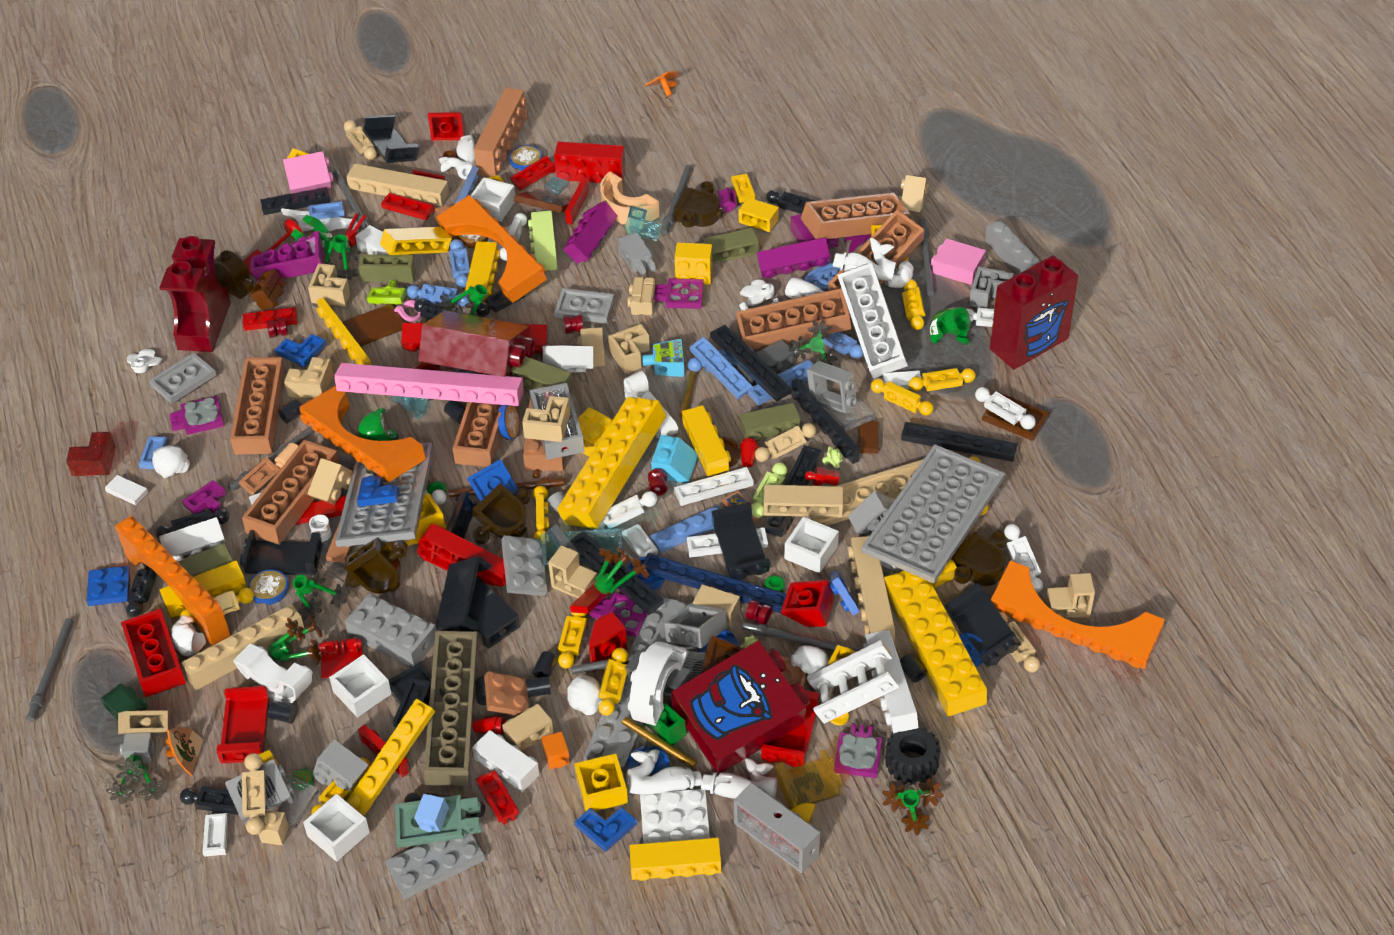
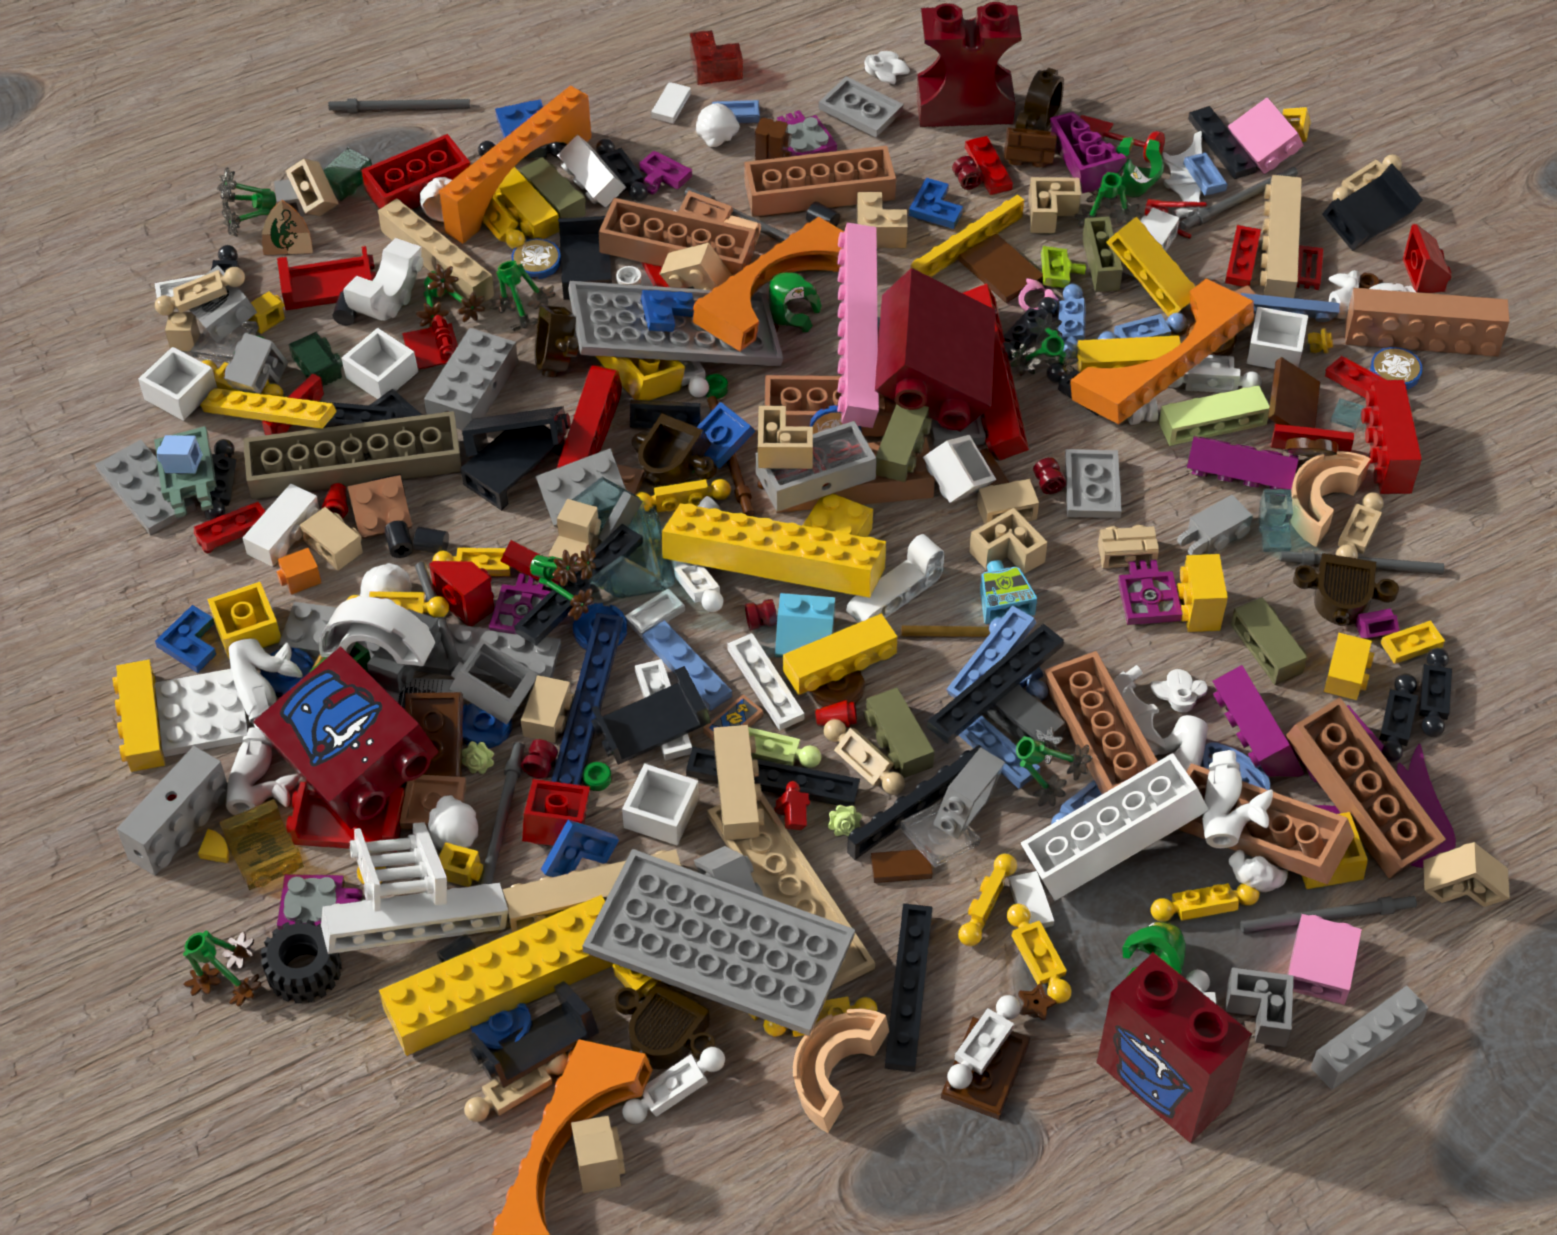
camera: 80 degrees right, 5 degrees up
none -> clear green brick [289,331,343,386]
none -> reddish brown brick [755,118,792,161]
none -> light nougat brick [793,1009,889,1133]
none -> reddish brown plate [1018,984,1057,1020]
none -> reddish brown tile [1285,438,1339,457]
none -> tan plate [1336,492,1383,558]
none -> black plate [1419,647,1452,737]

